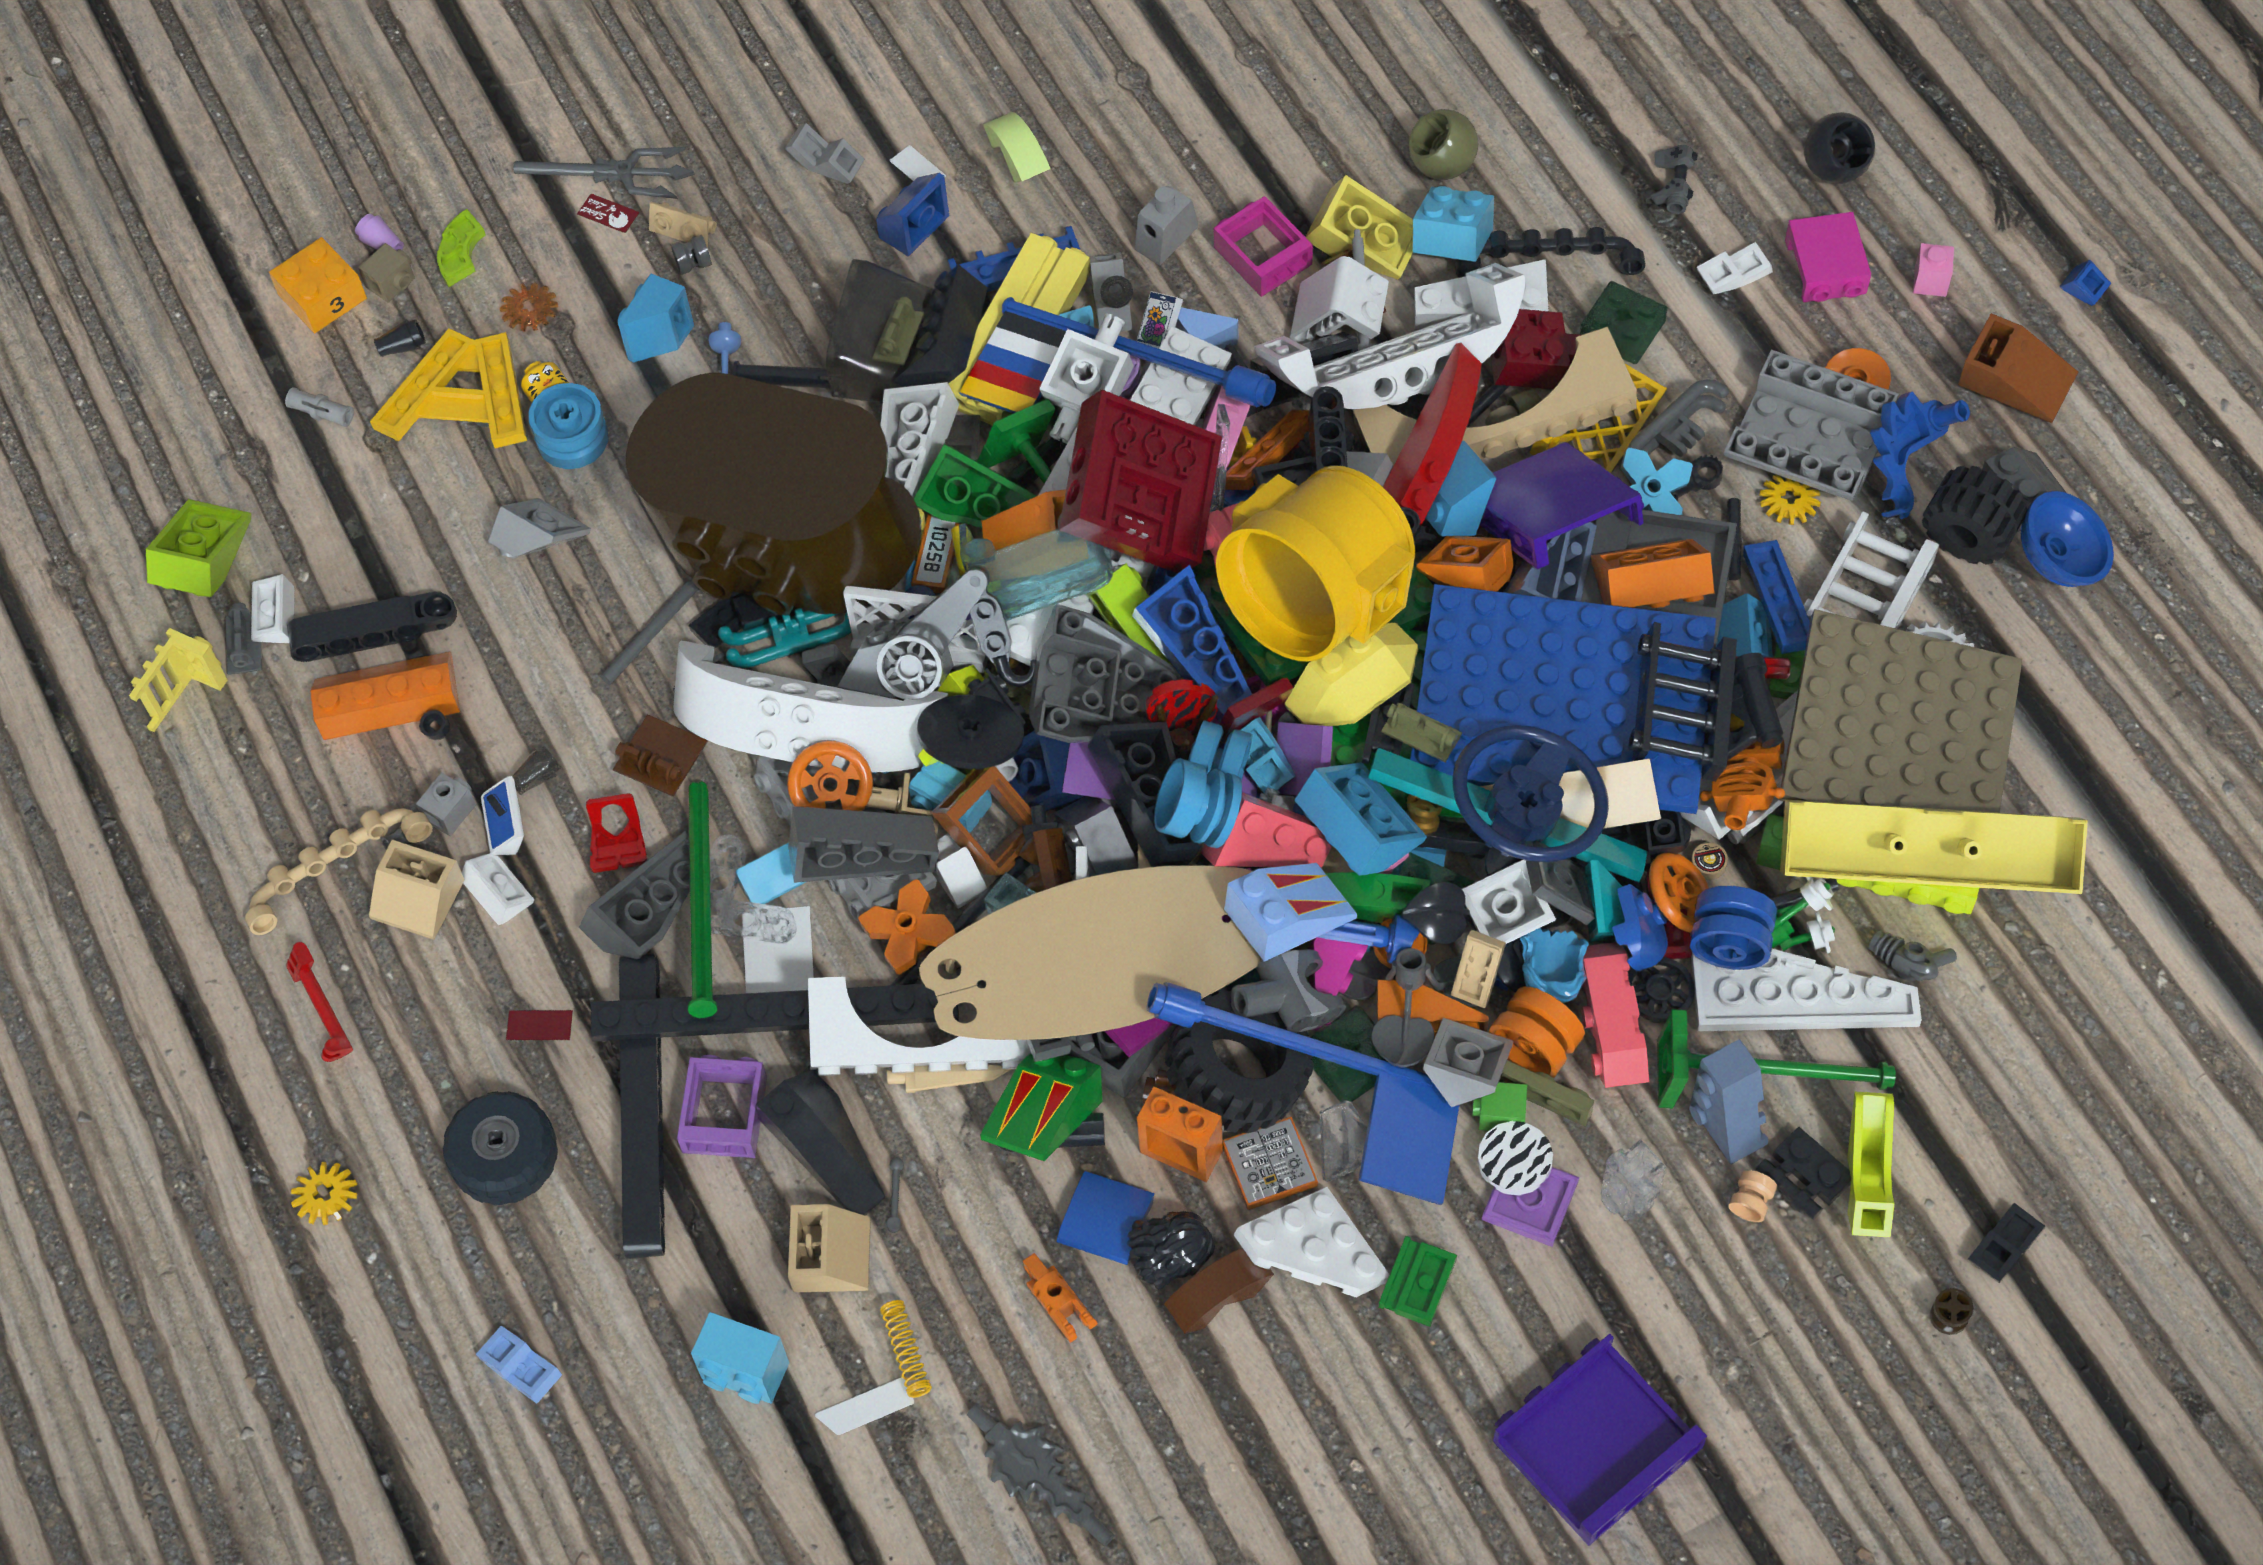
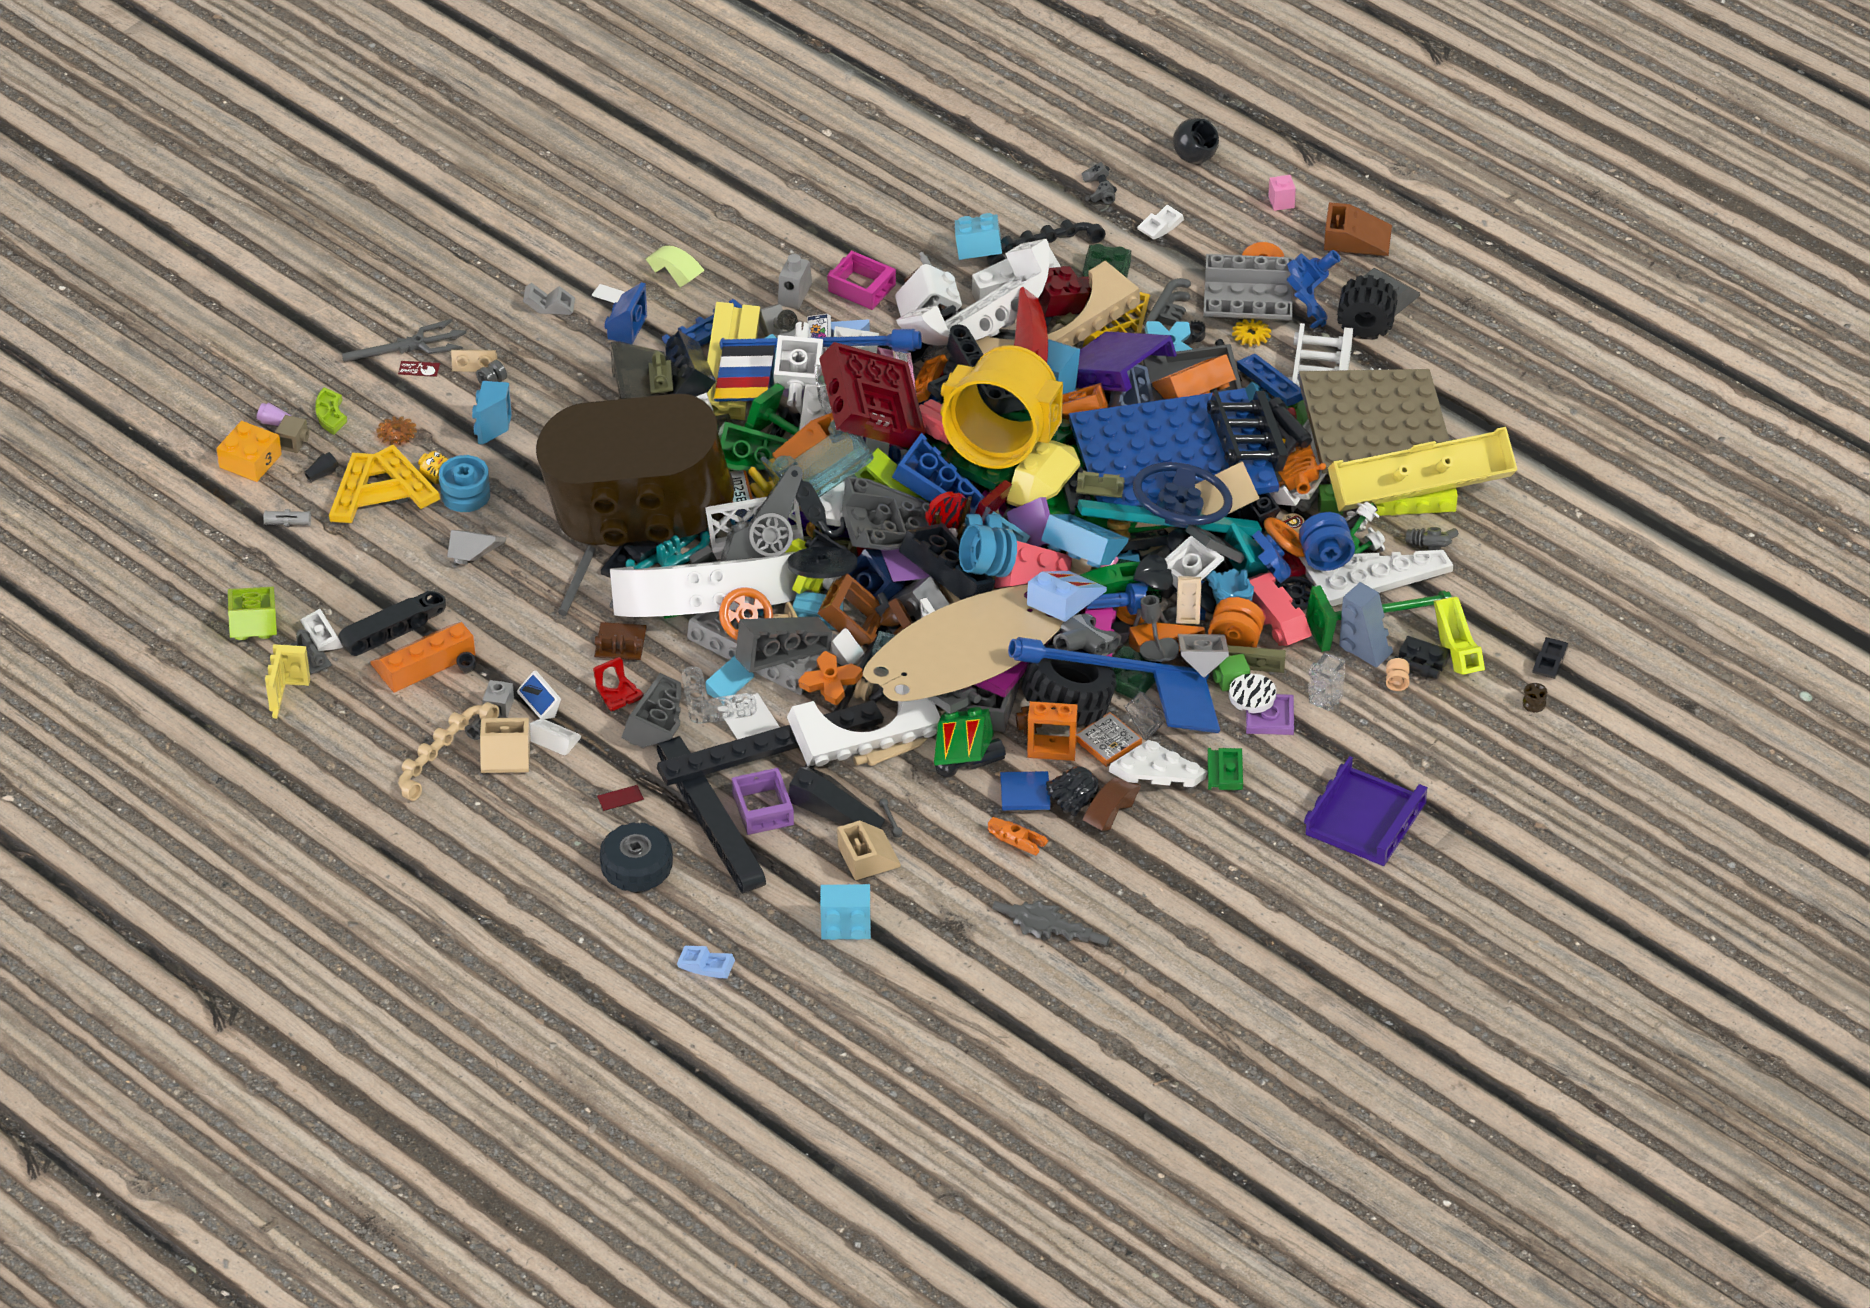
camera: 25 degrees left, 15 degrees down
red hinge [286,942,353,1062] -> none
yellow gear [291,1162,358,1225] -> none
clear smoke cone [512,746,562,795] -> none
green axle [688,781,717,1018] -> none
medium blue sword [708,322,741,374] -> none
white sticker [815,1377,914,1435] -> none
yellow piece [880,1300,932,1398] -> none
light yellow slope [1306,175,1413,280] -> none
olive wheel [1409,109,1479,180] -> none
dark pink panel [1785,212,1871,302] -> none
blue hat [2021,491,2114,587] -> none
blue slope [2060,260,2111,306] -> none

